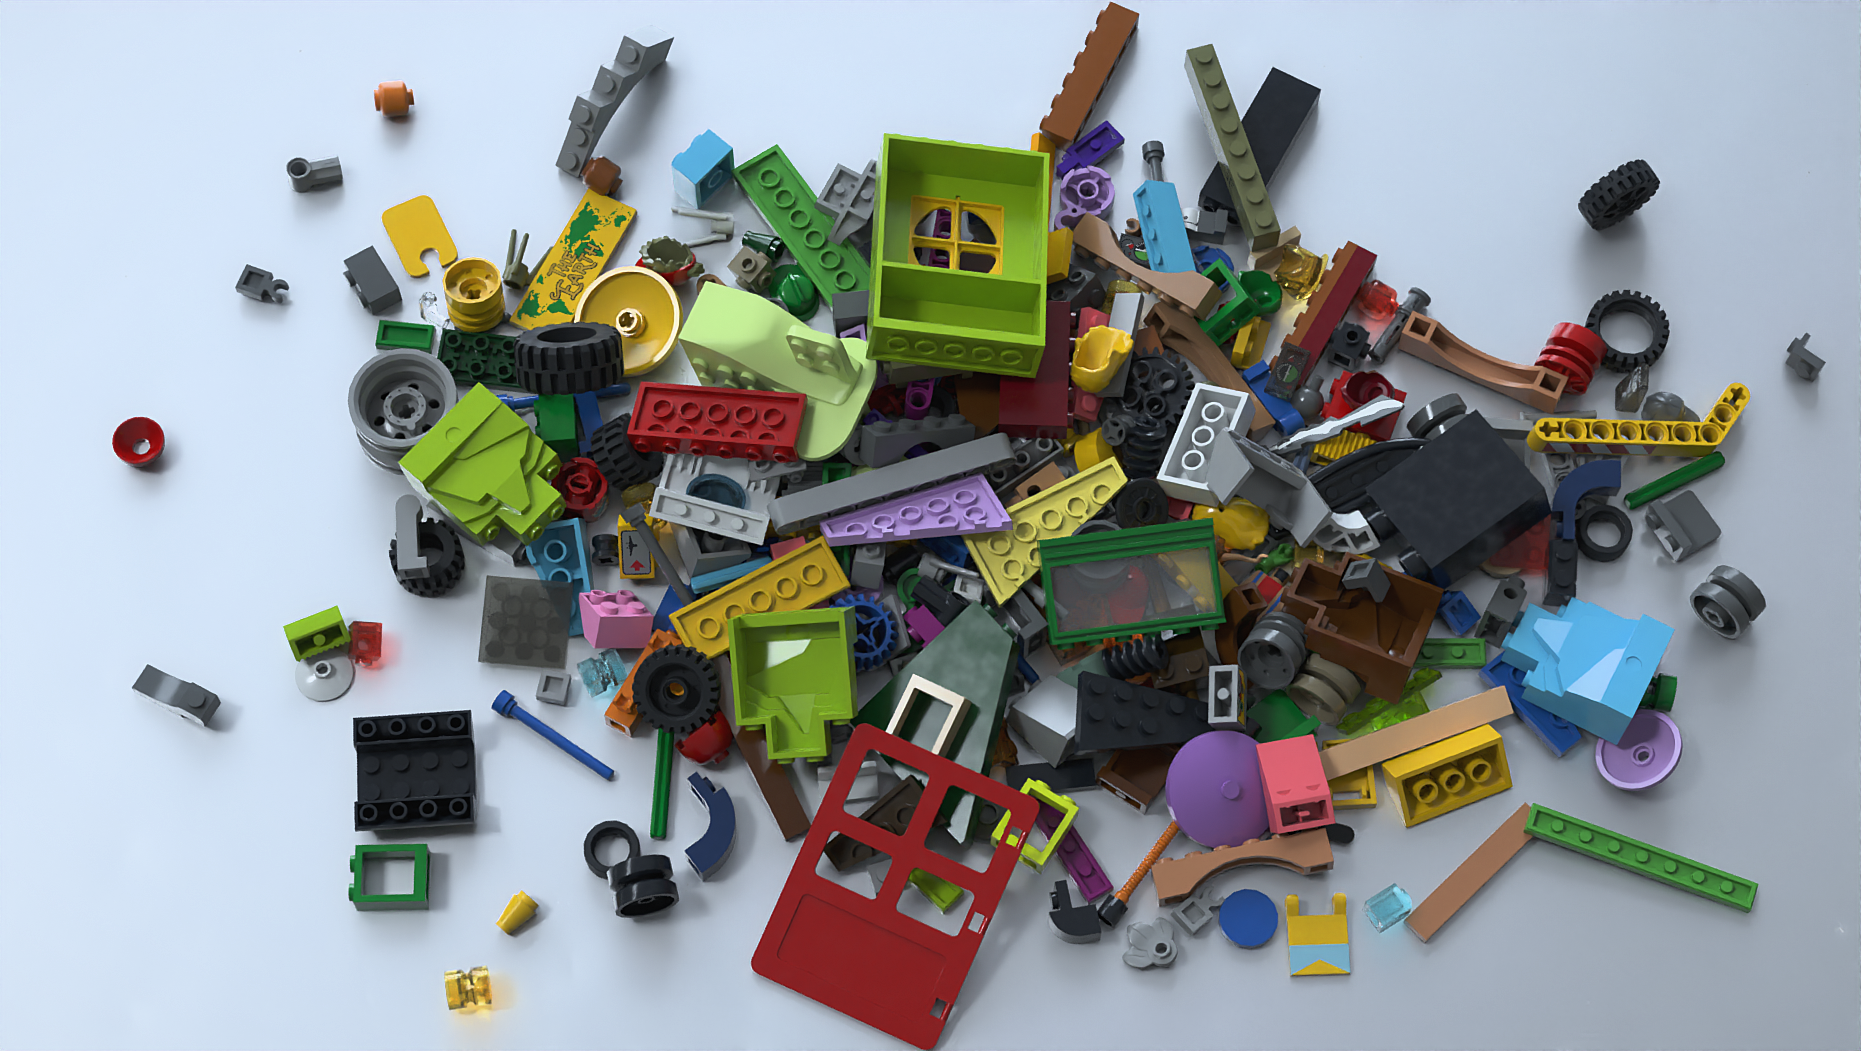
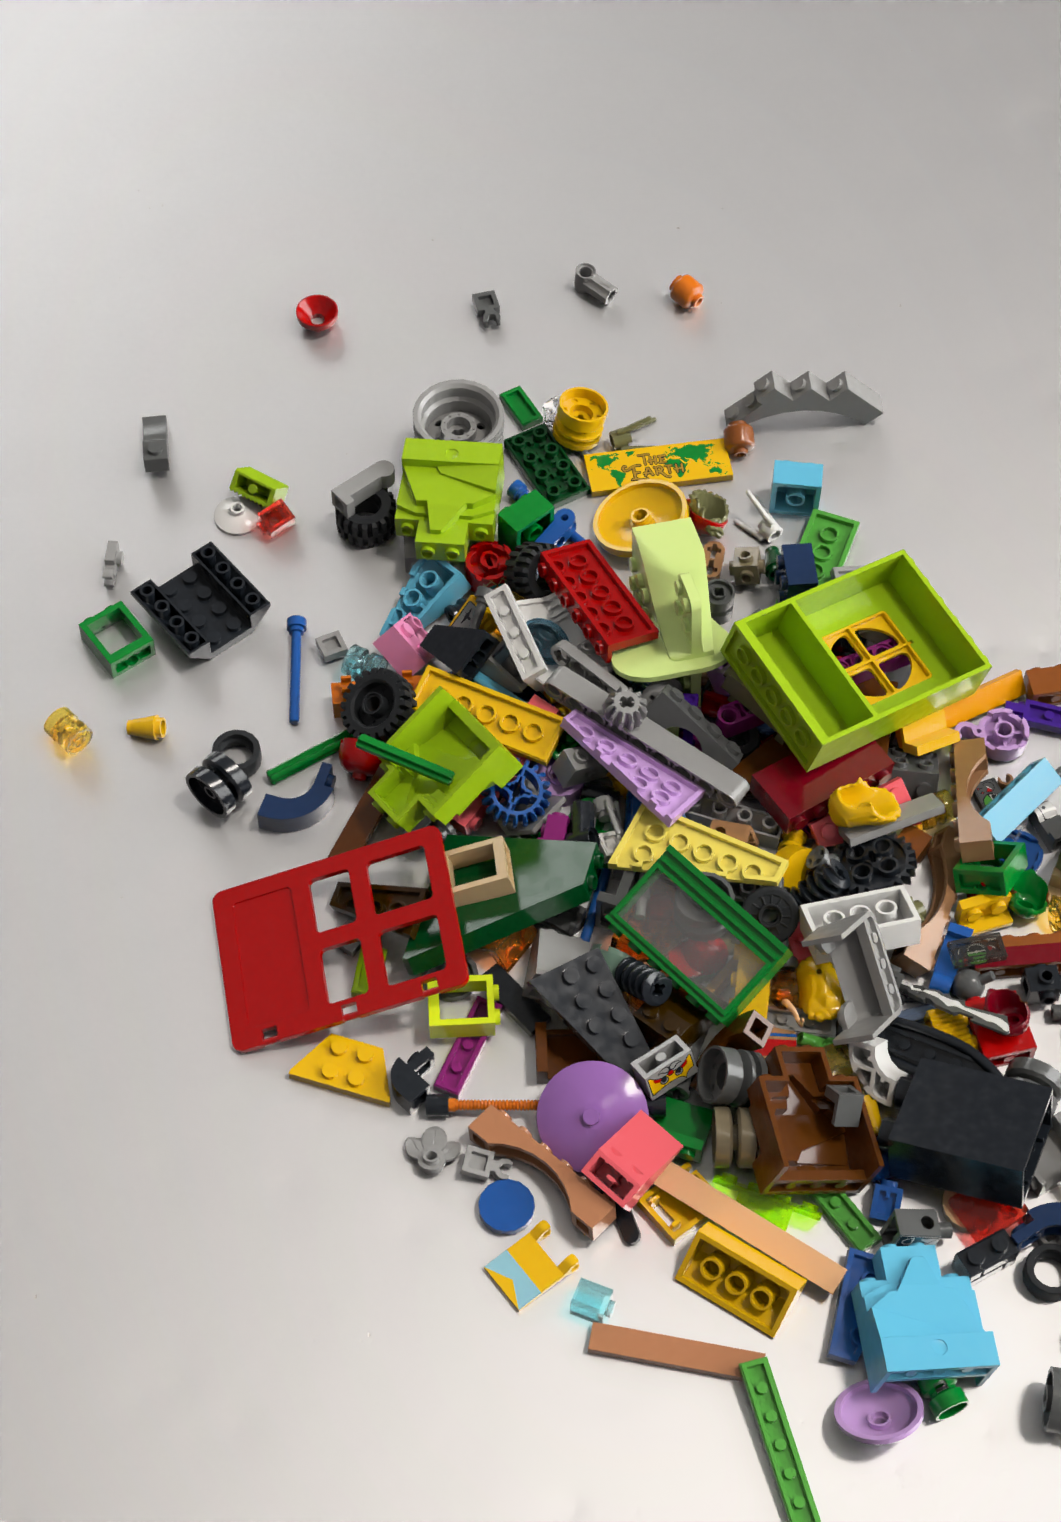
camera: 55 degrees right, 10 degrees down
dark grey brick [343,245,402,315] -> none
yellow piece [381,195,458,278] -> none
clear smoke plate [478,575,574,670] -> none
black tyre [513,322,624,395] -> none
green piece [768,264,820,322] -> none
white panel [817,761,880,804] -> none
none -> light grey plate [102,541,124,587]
none -> yellow wing [289,1033,391,1108]
none -> green axle [356,734,455,786]
none -> black slope [420,625,500,681]
none -> light grey beam [550,640,628,693]
none -> light grey gear [603,686,648,732]
none -> dark blue brick [774,543,818,603]

